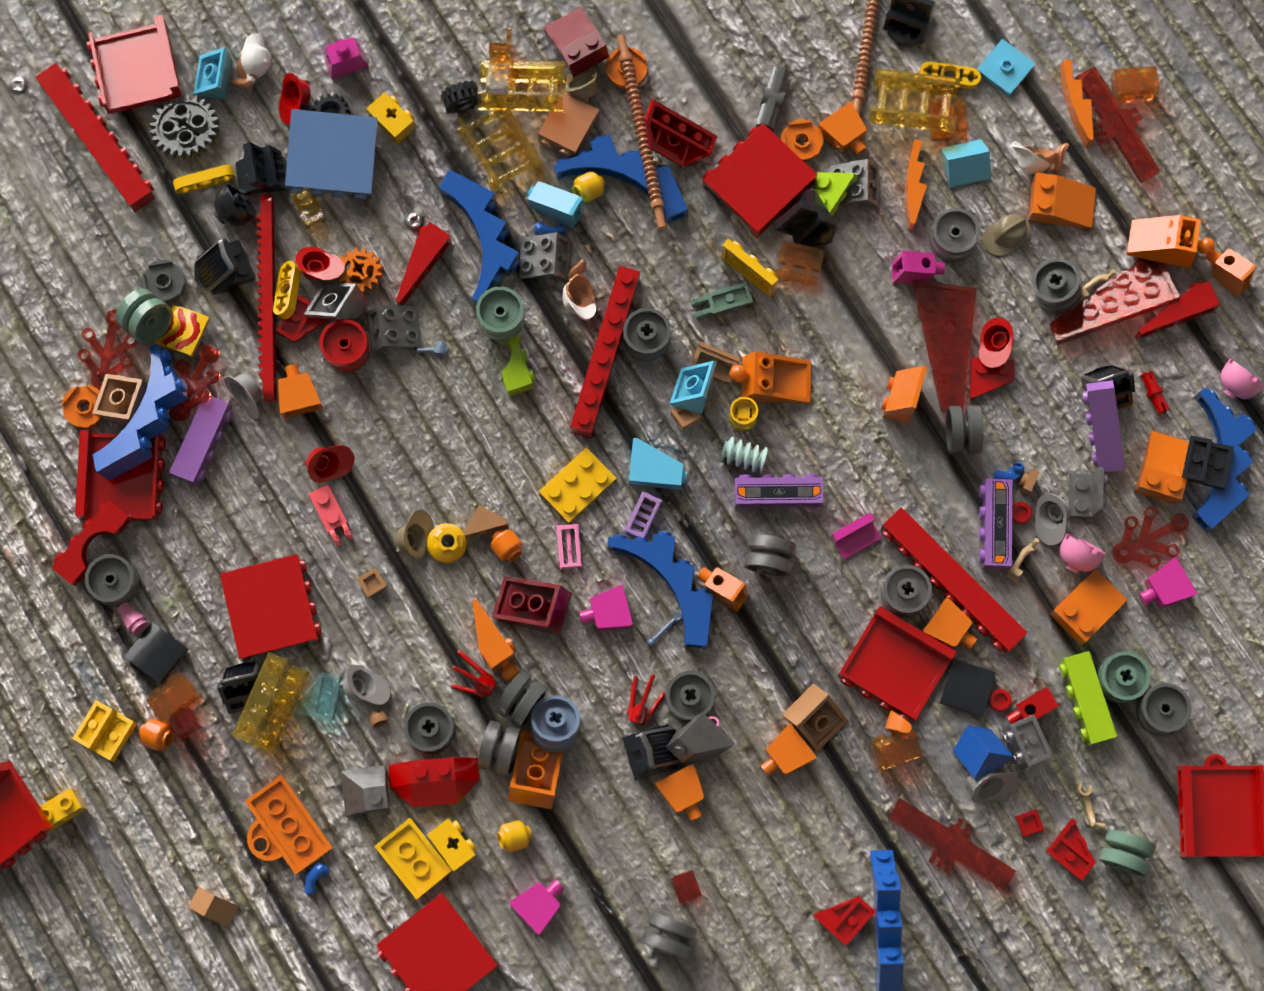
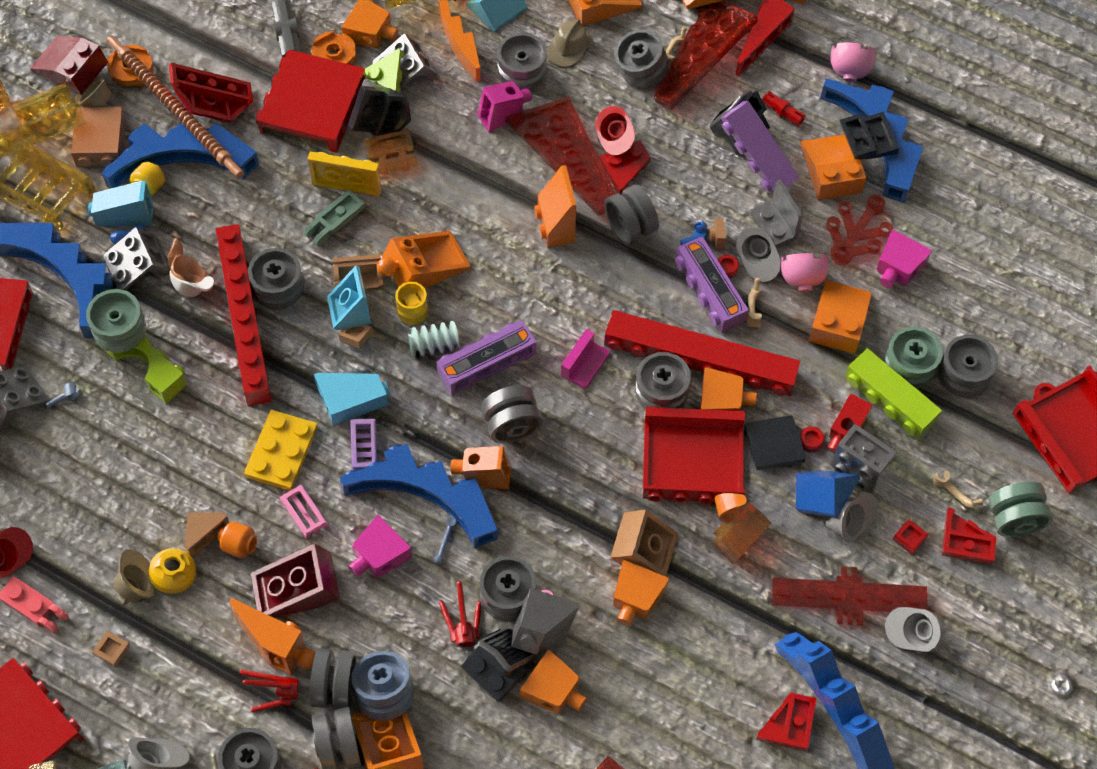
camera: 30 degrees left, 15 degrees down
none -> light grey piece [885,607,946,652]

